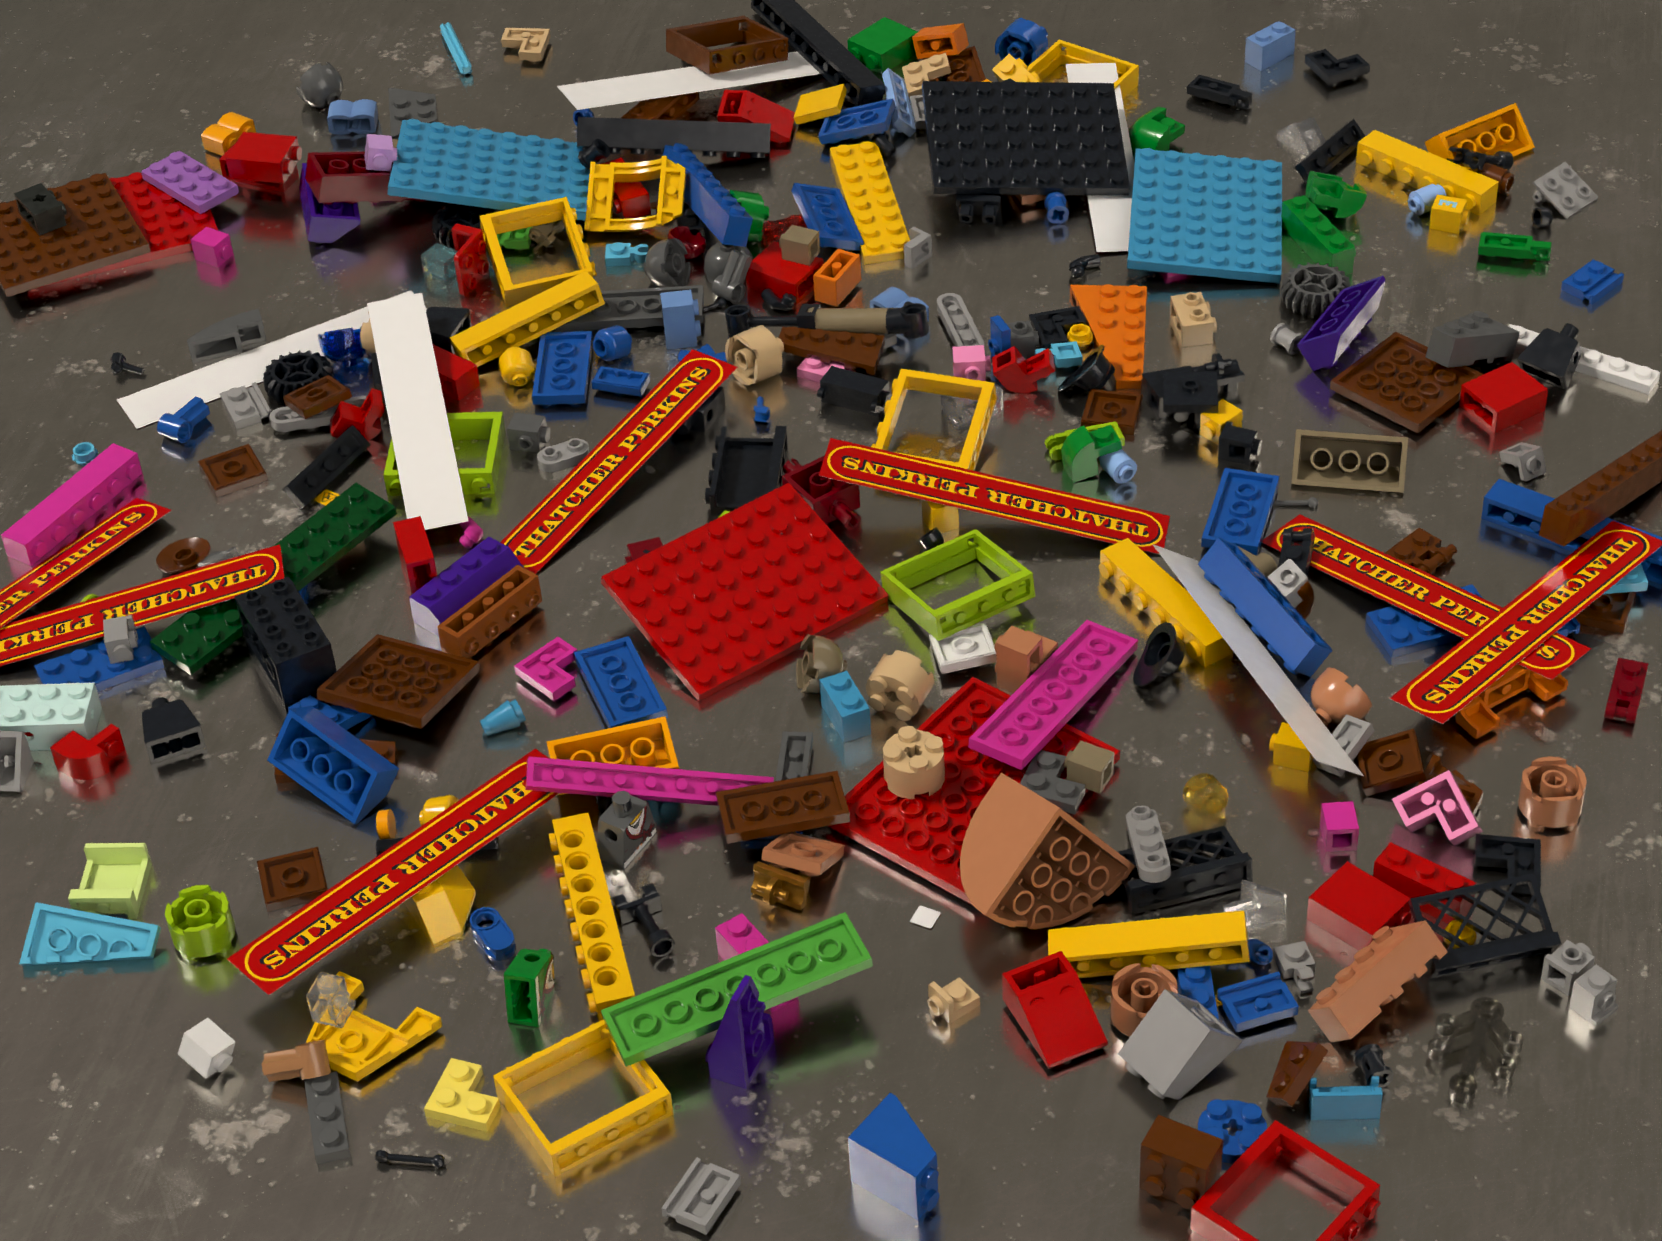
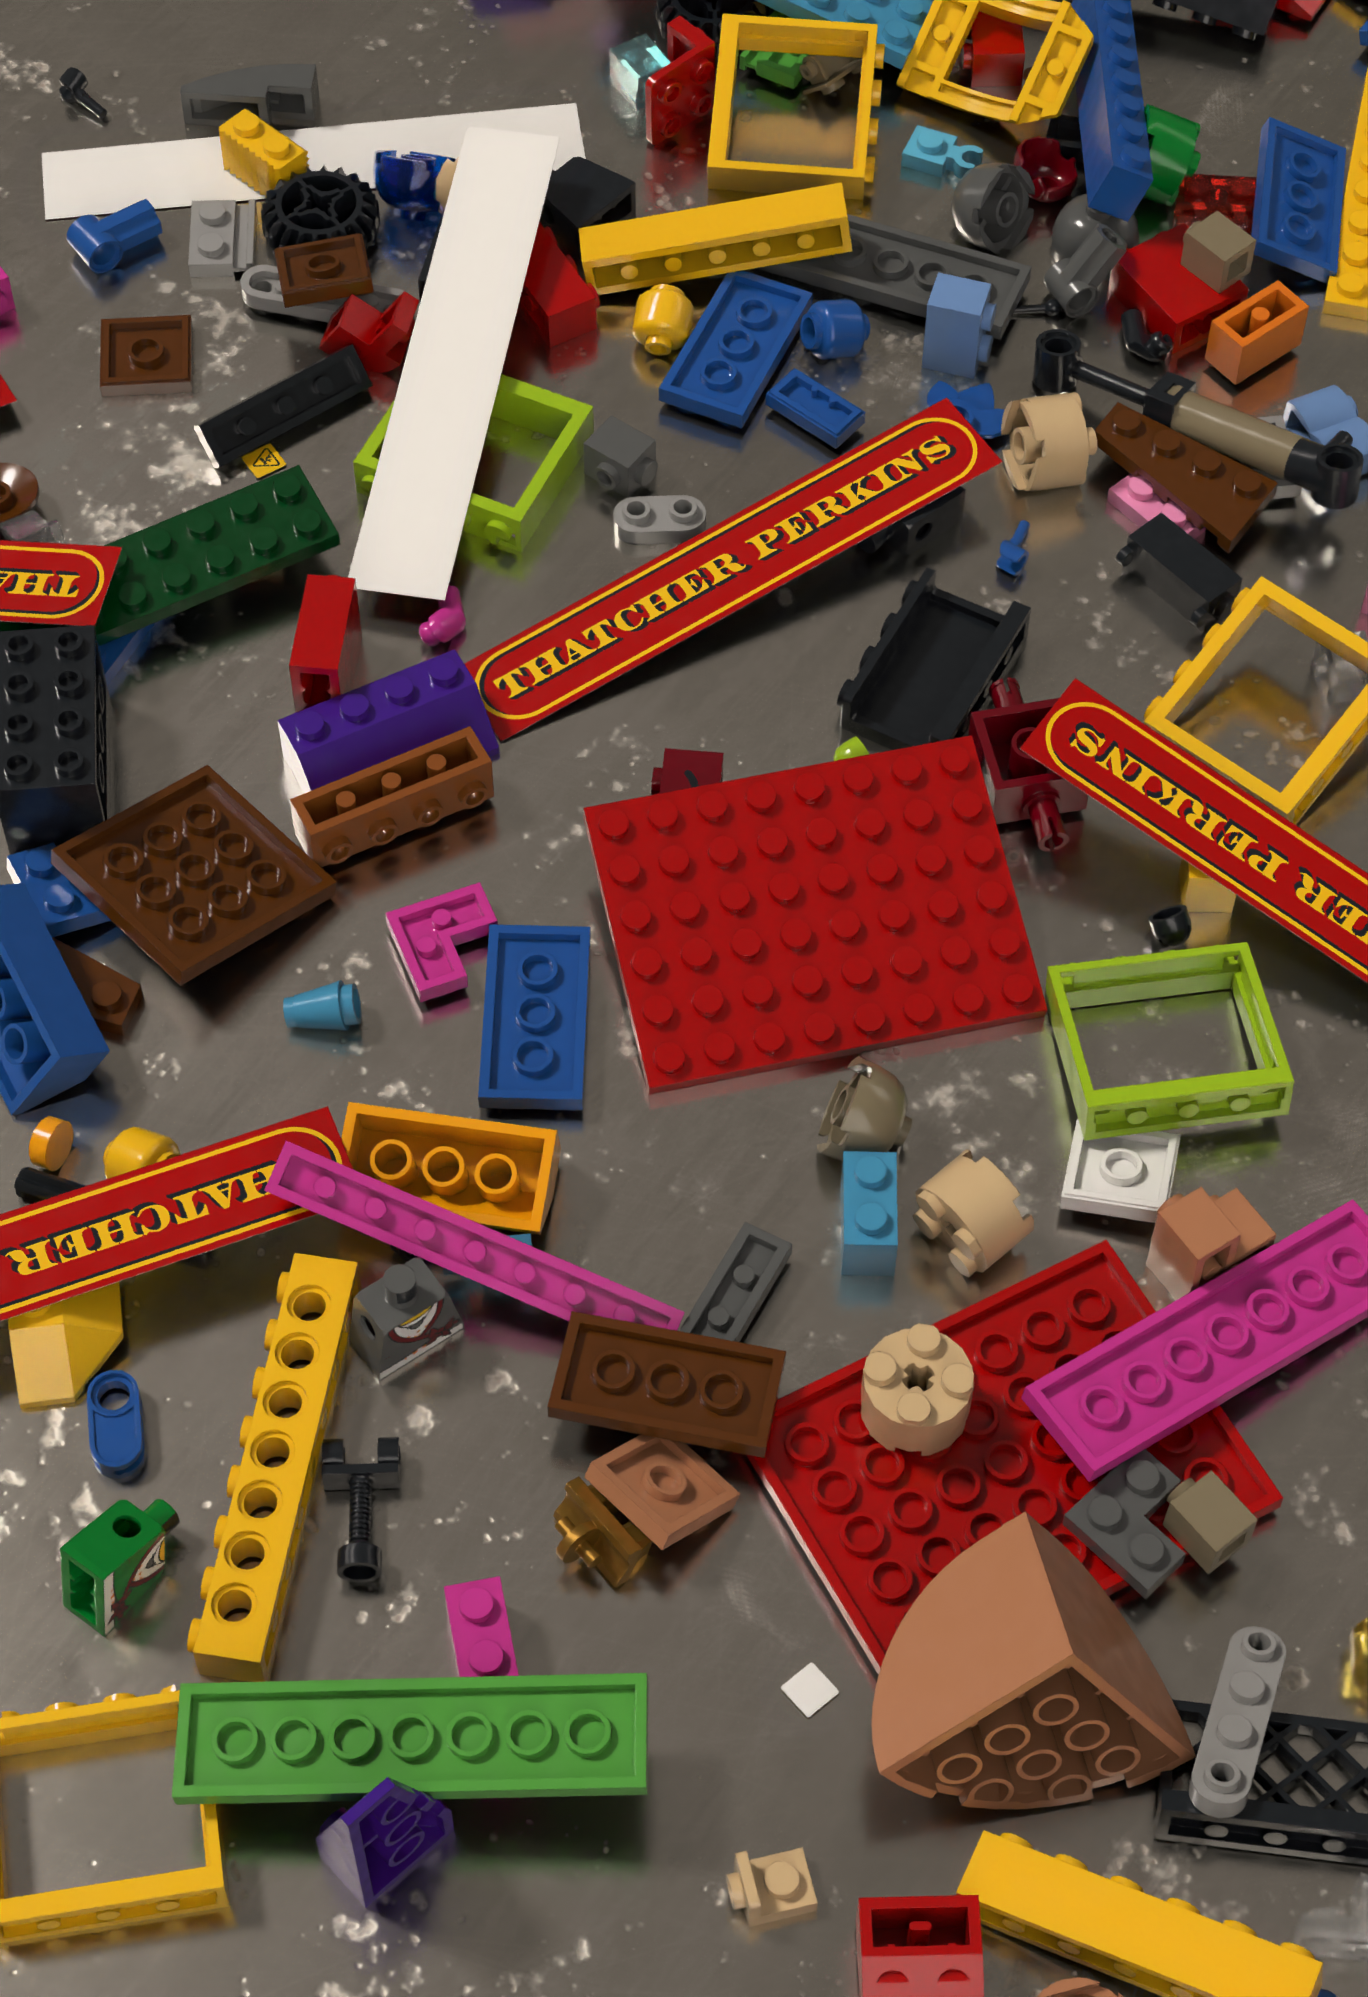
camera: 20 degrees right, 15 degrees up
none -> yellow brick [219,109,310,196]

